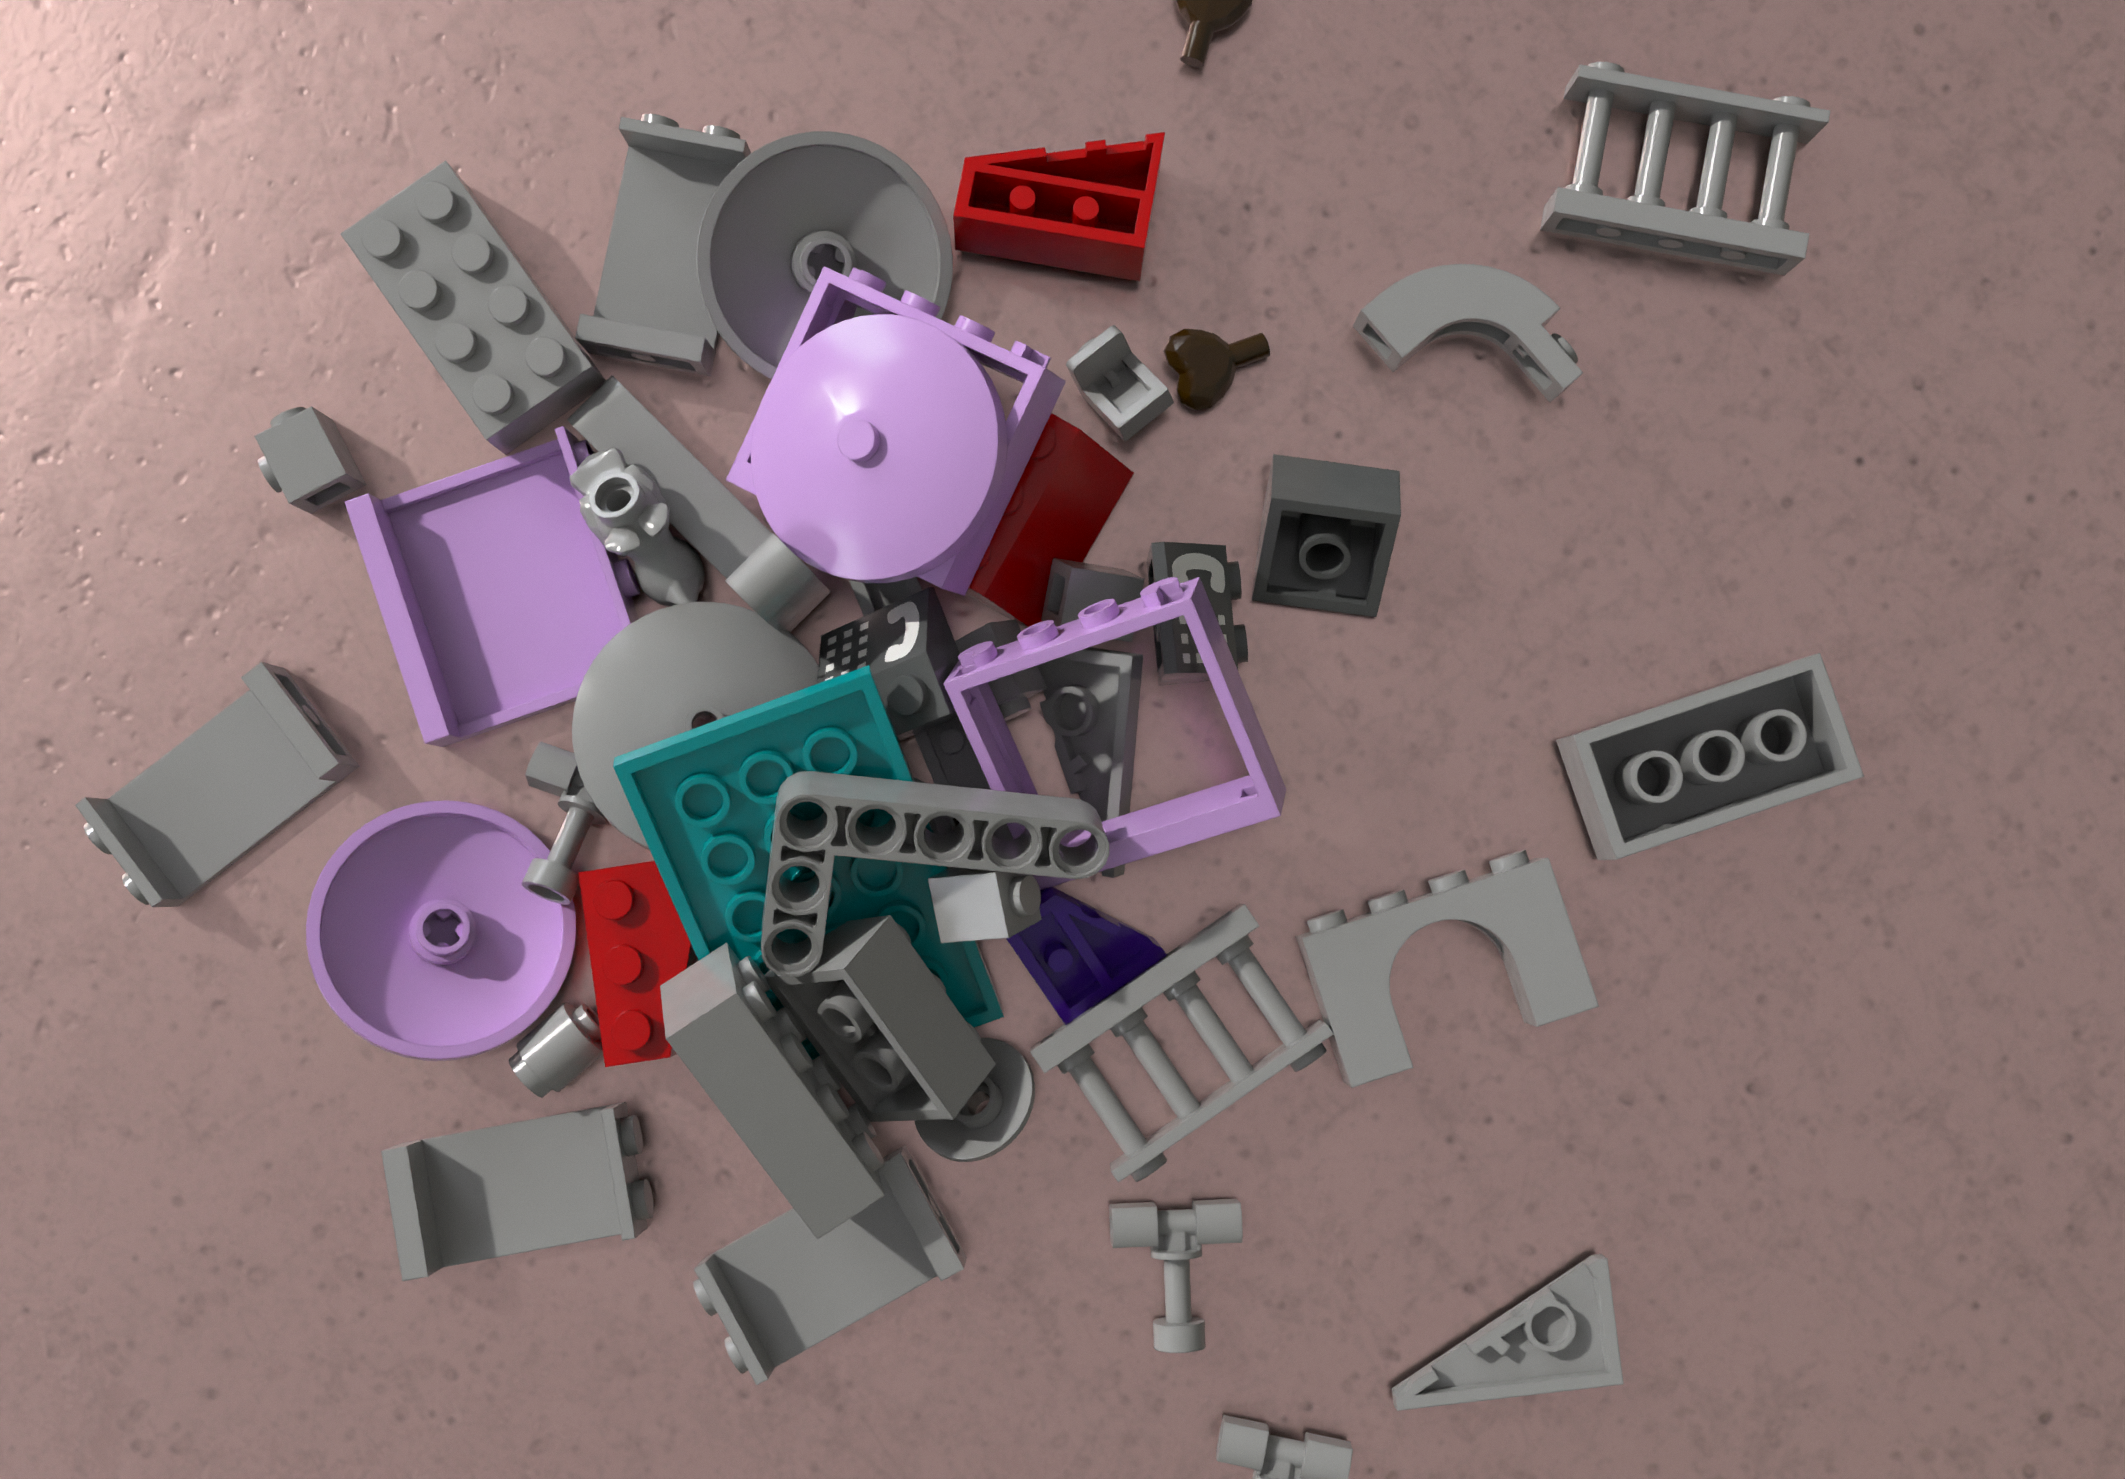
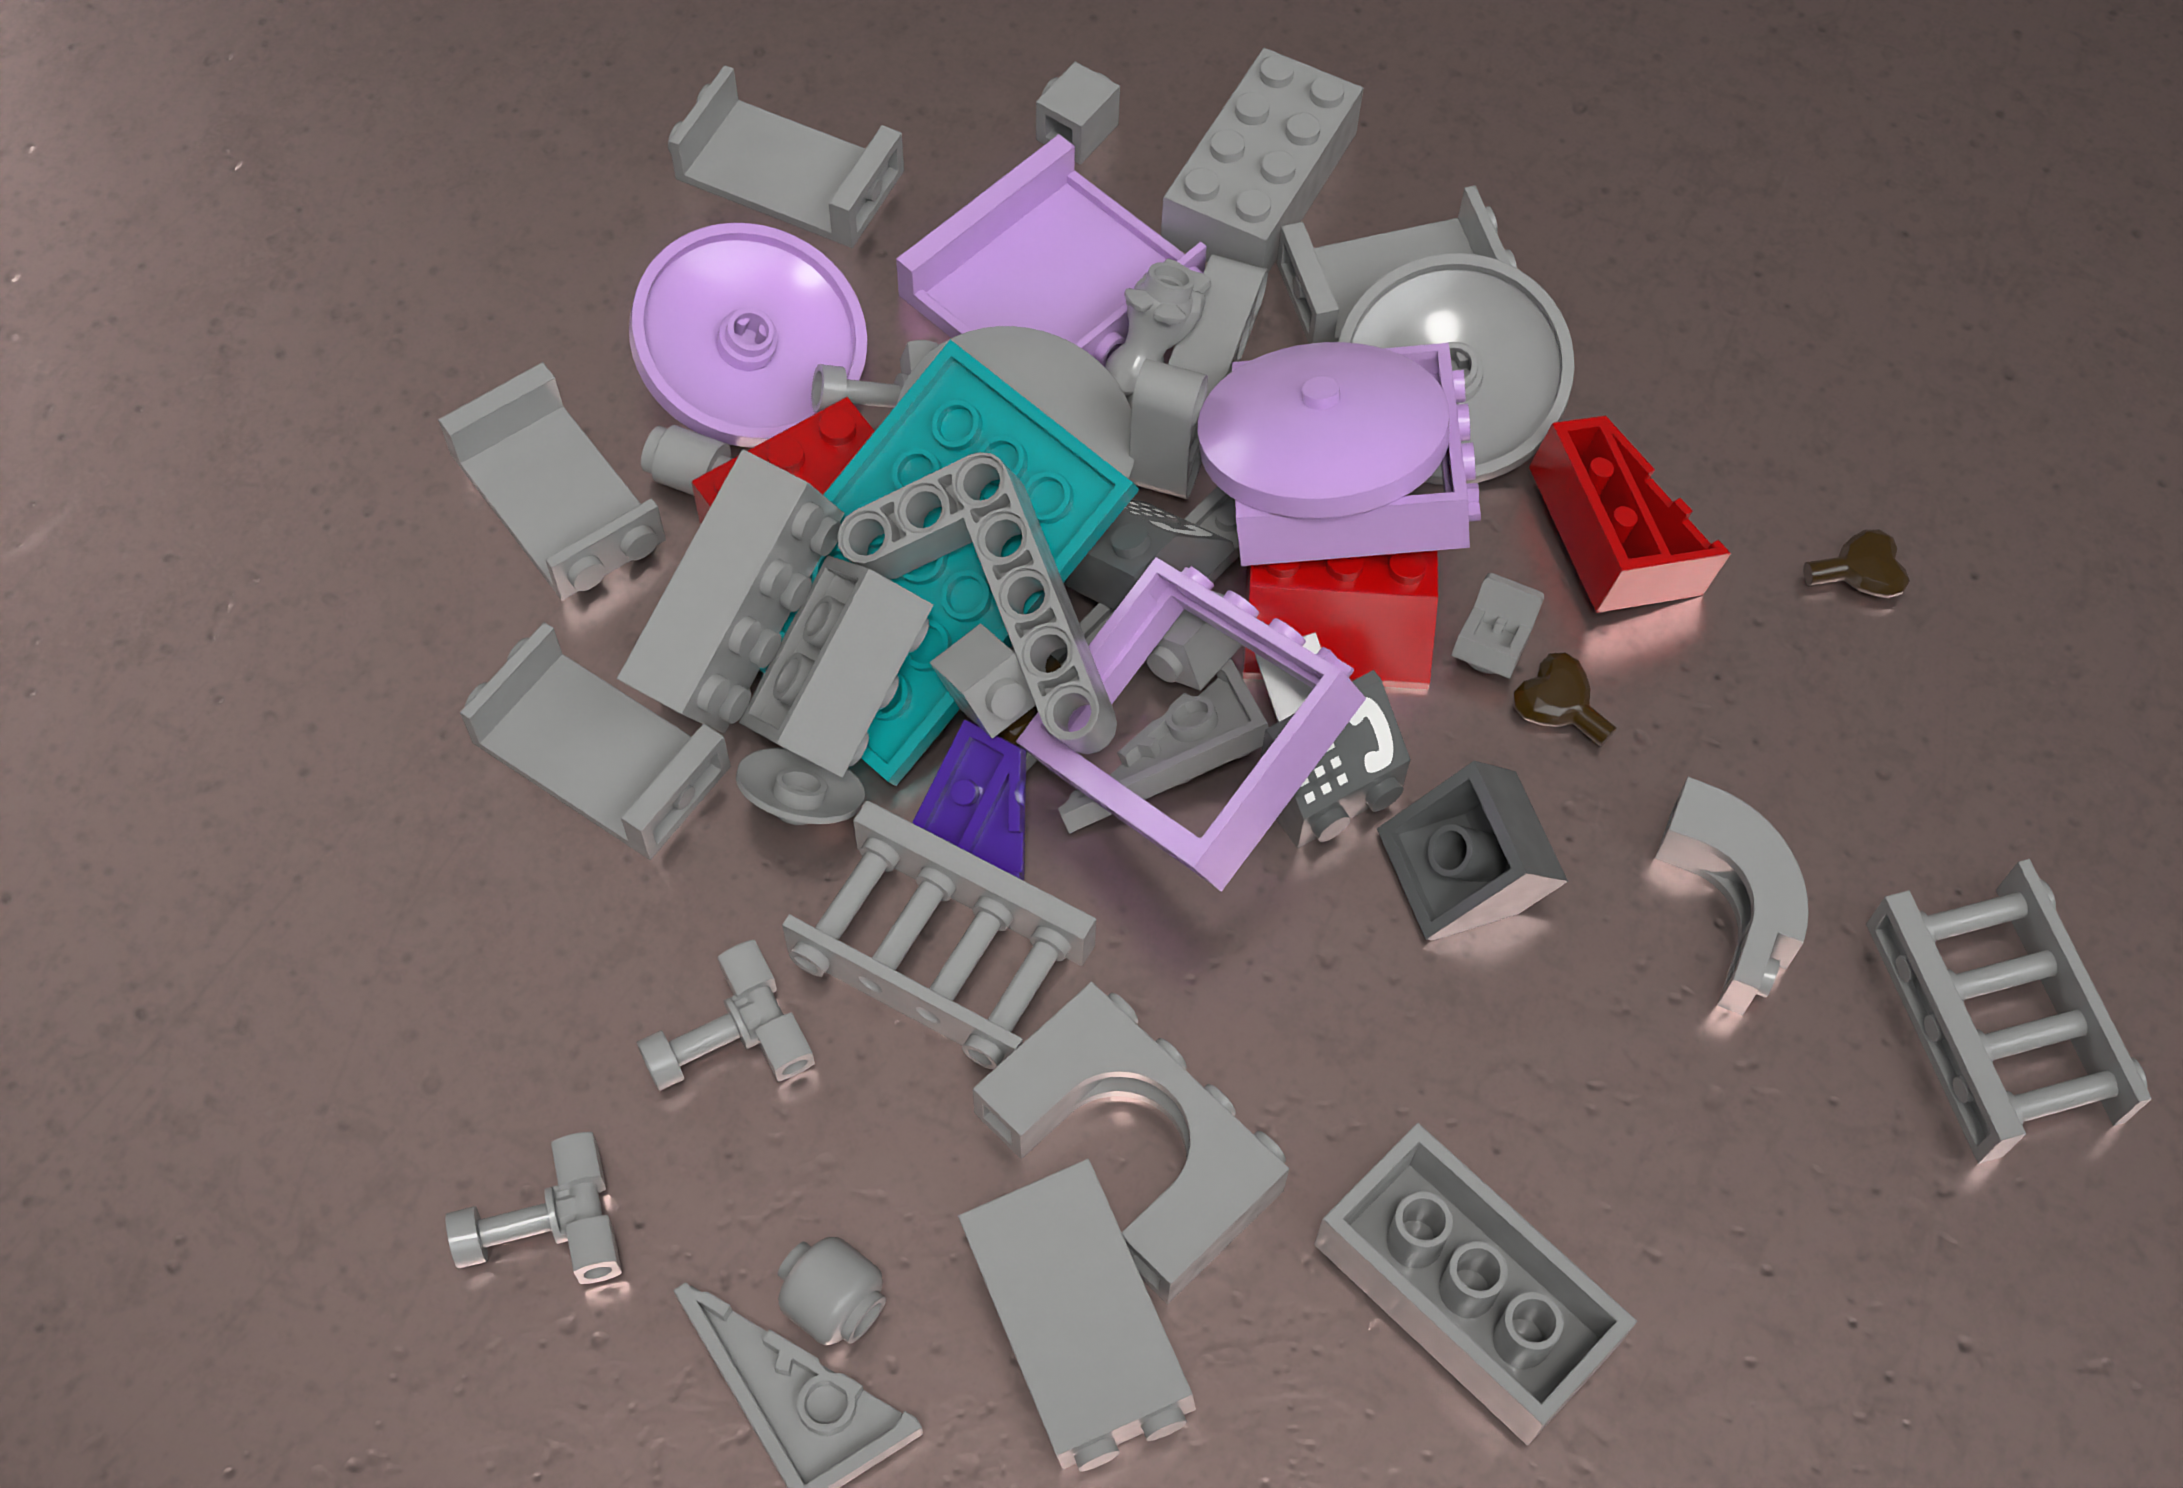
camera: 60 degrees right, 25 degrees down
none -> light grey head [778,1237,886,1345]
none -> light grey panel [958,1158,1196,1471]

